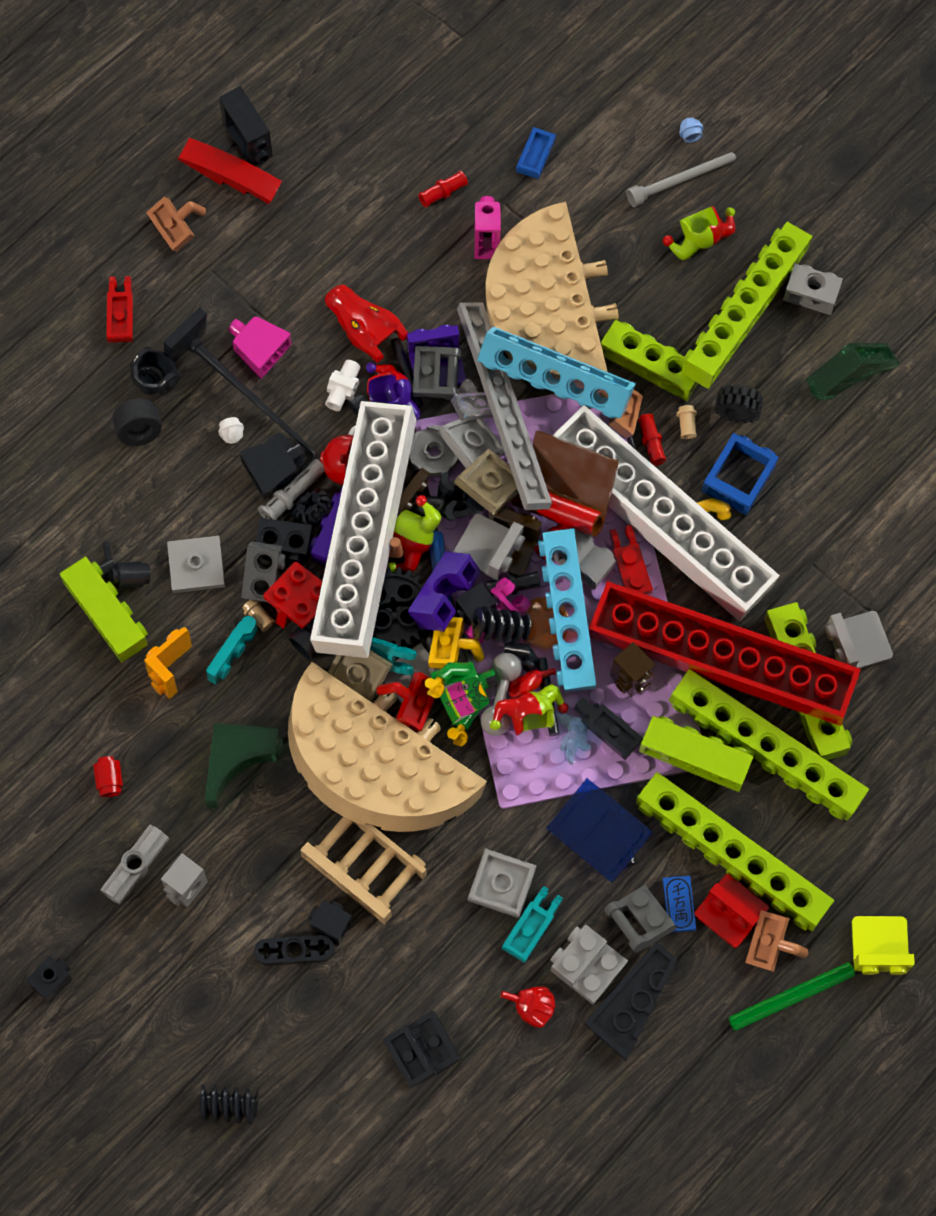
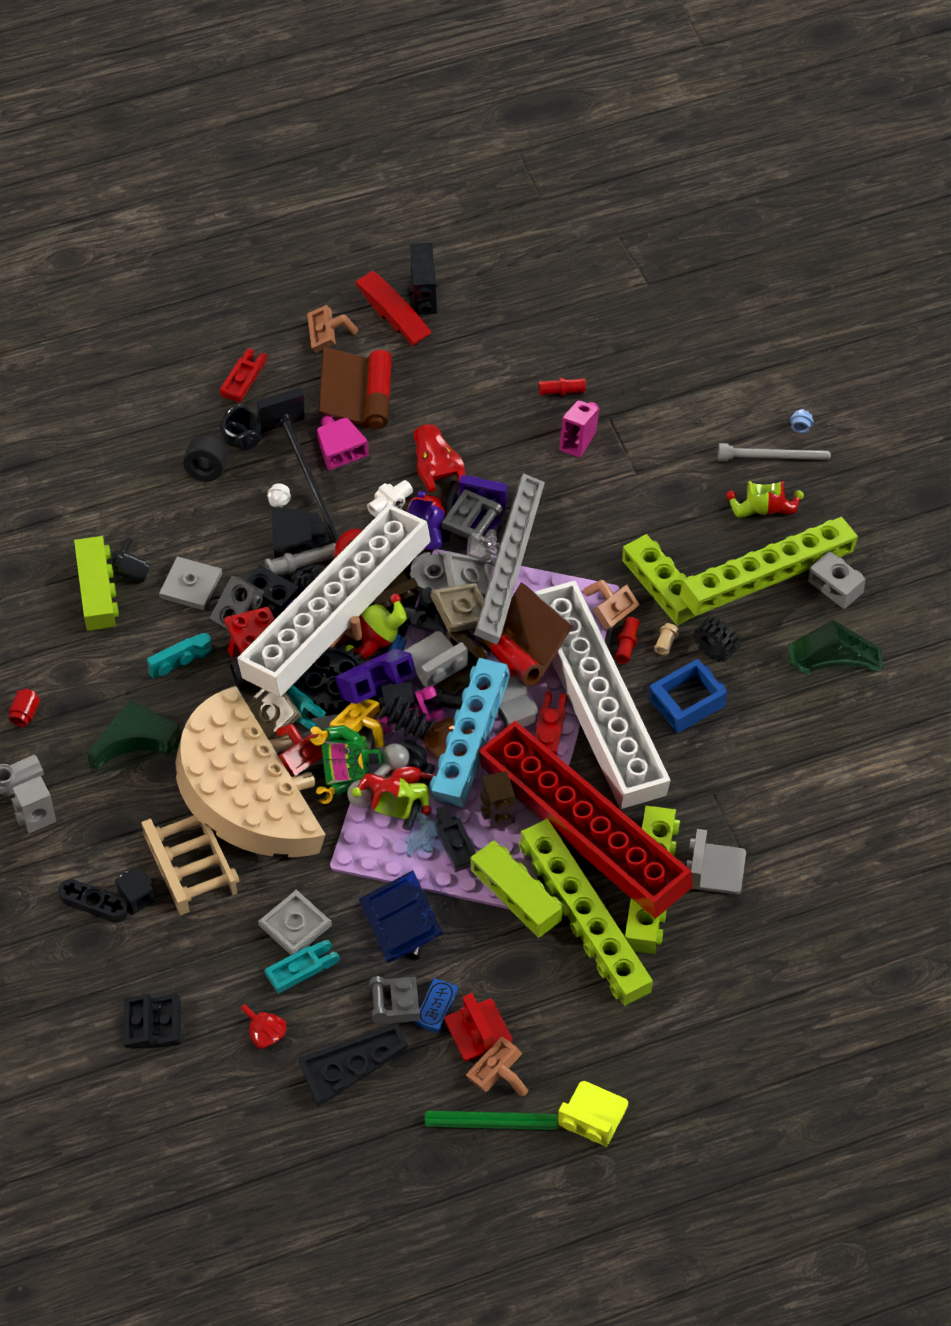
camera: 30 degrees right, 15 degrees down
light orange bracket [144,627,192,699] -> none
tan pin [242,599,275,632] -> none
medium azure brick [477,326,635,418] -> none
tan brick [486,202,619,392] -> none
blue tile [516,127,556,179] -> none
light grey plate [550,924,628,1005] -> none
lime brick [636,772,834,931] -> none
yellow arm [696,498,731,520] -> none
none -> reddish brown door [318,346,392,429]

